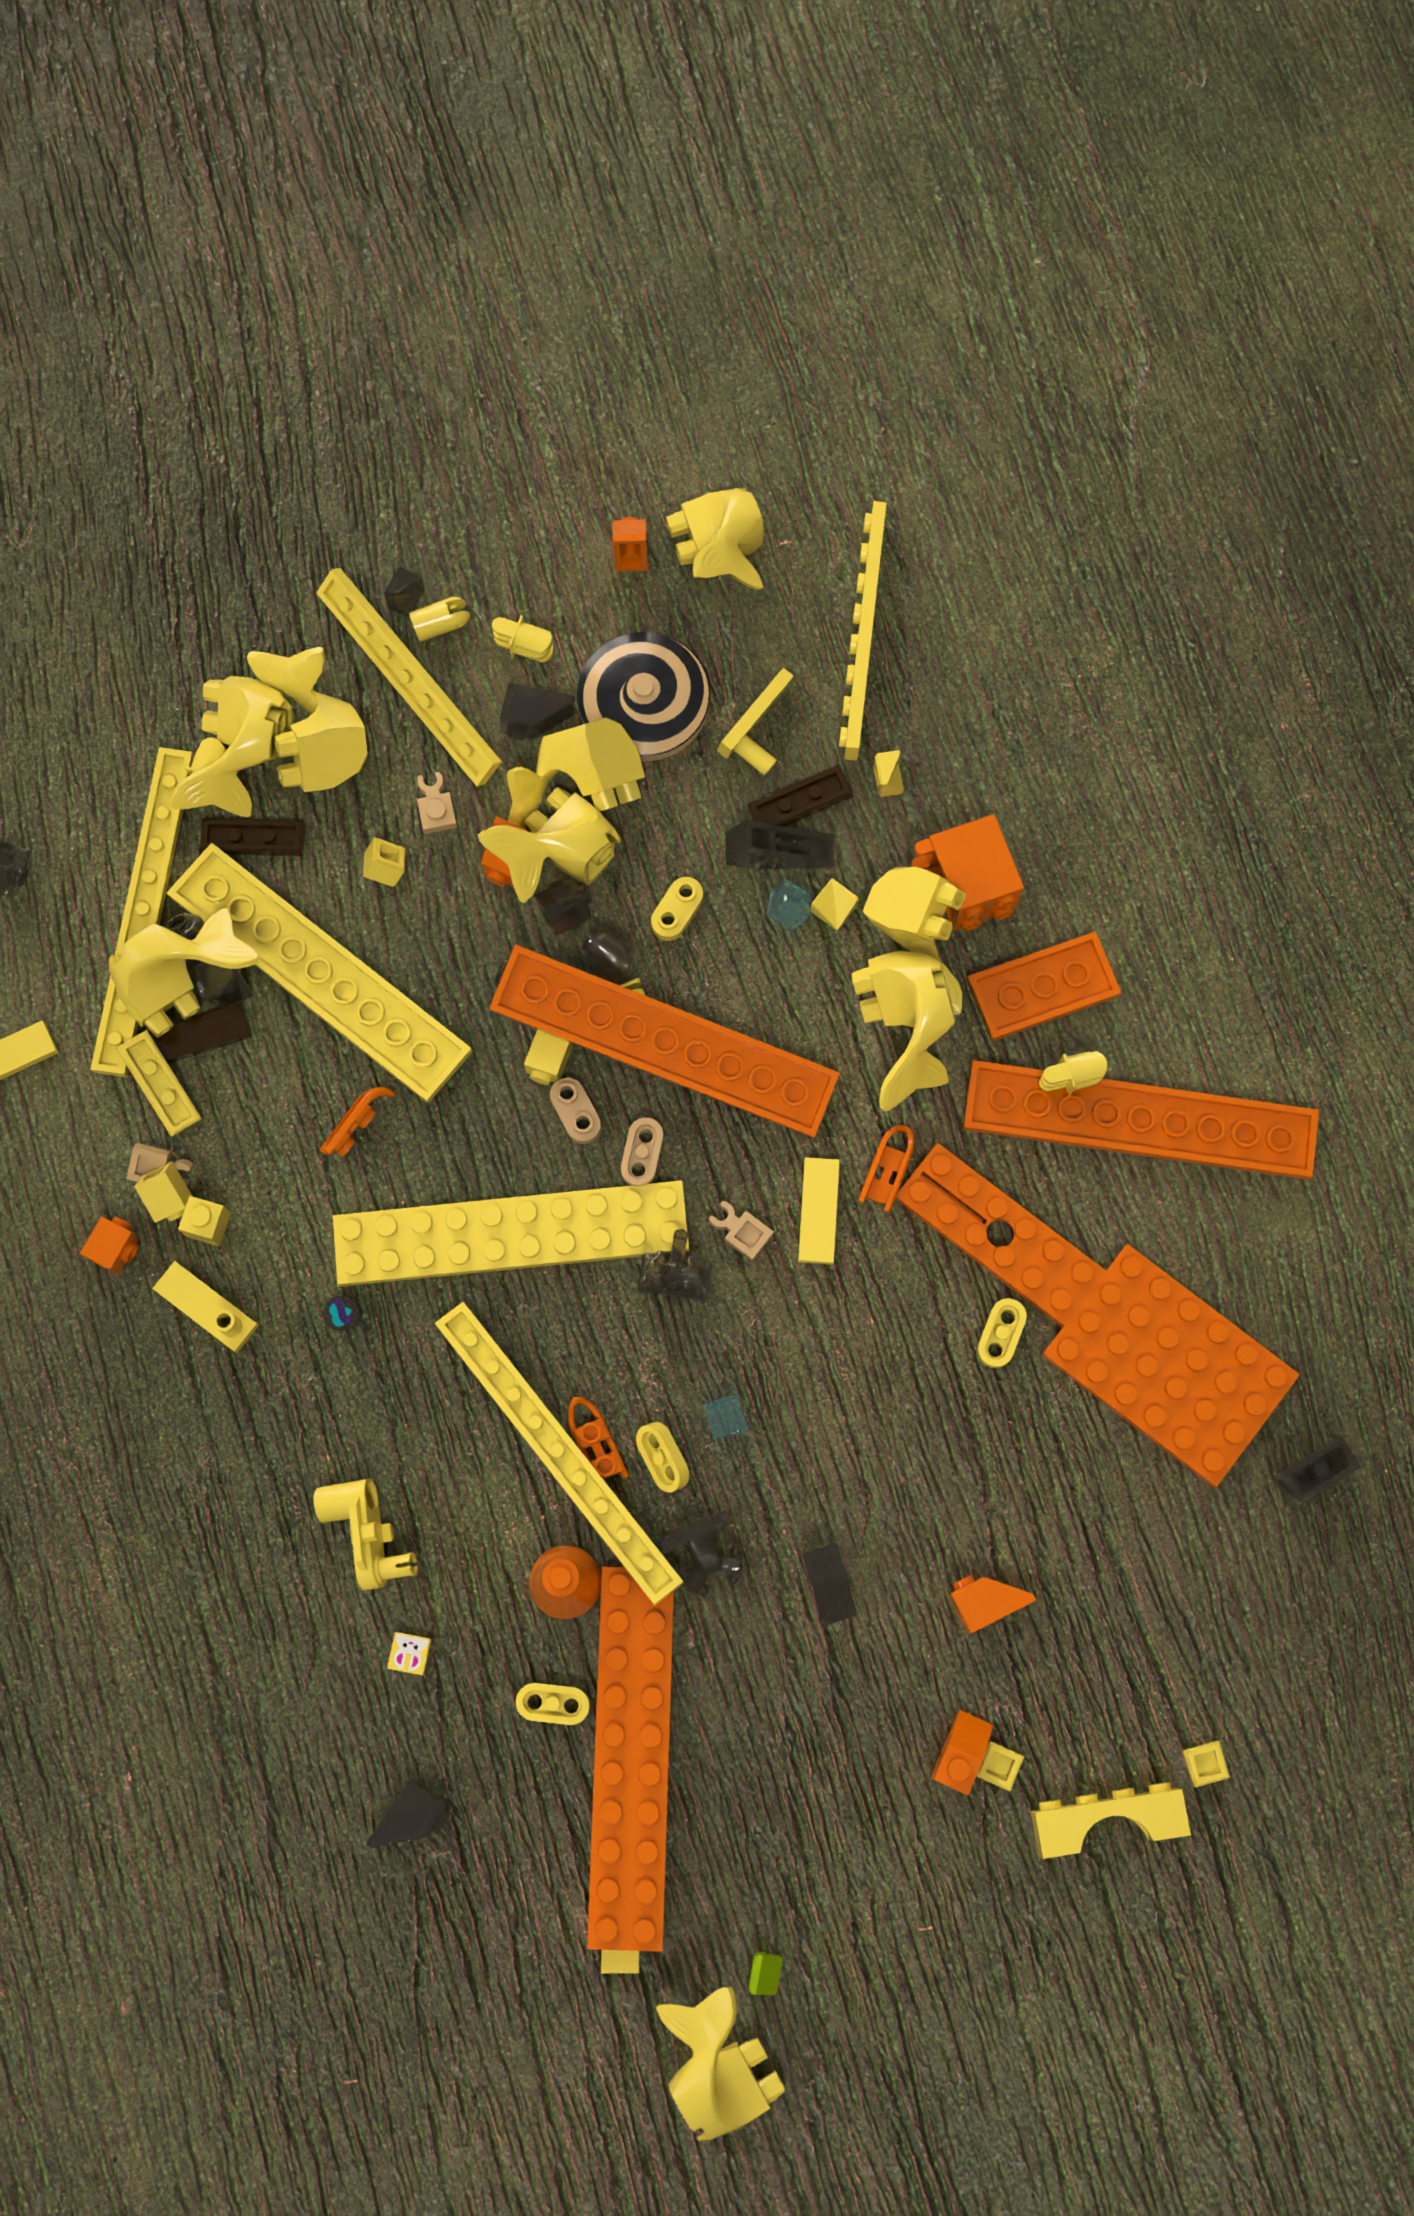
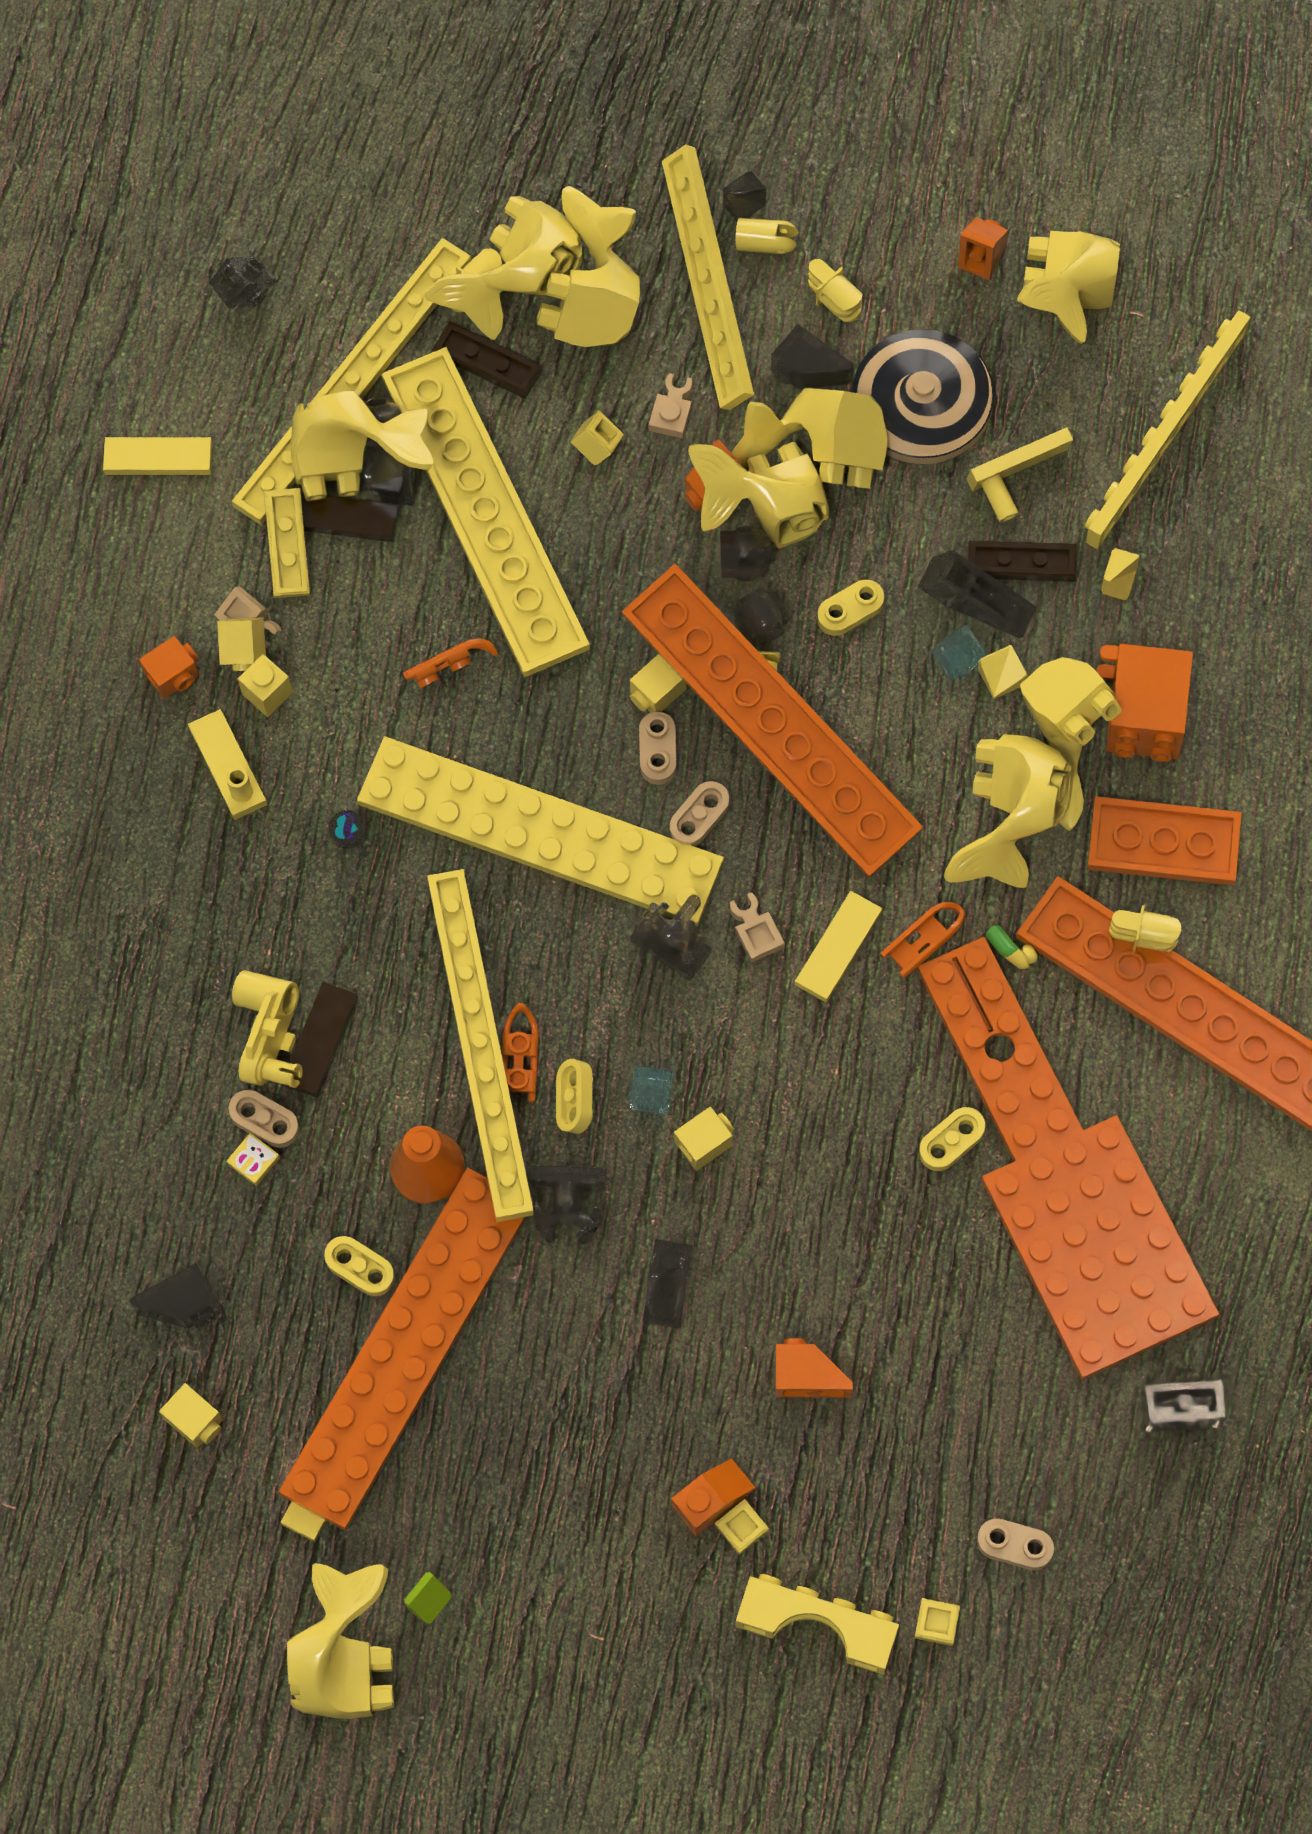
camera: 30 degrees right, 5 degrees down
none -> light yellow brick [159,1383,223,1448]
none -> tan plate [229,1090,299,1148]
none -> dark brown tile [282,982,358,1098]
none -> light yellow brick [674,1107,734,1171]
none -> tan plate [977,1519,1054,1570]
none -> arm [986,925,1038,969]

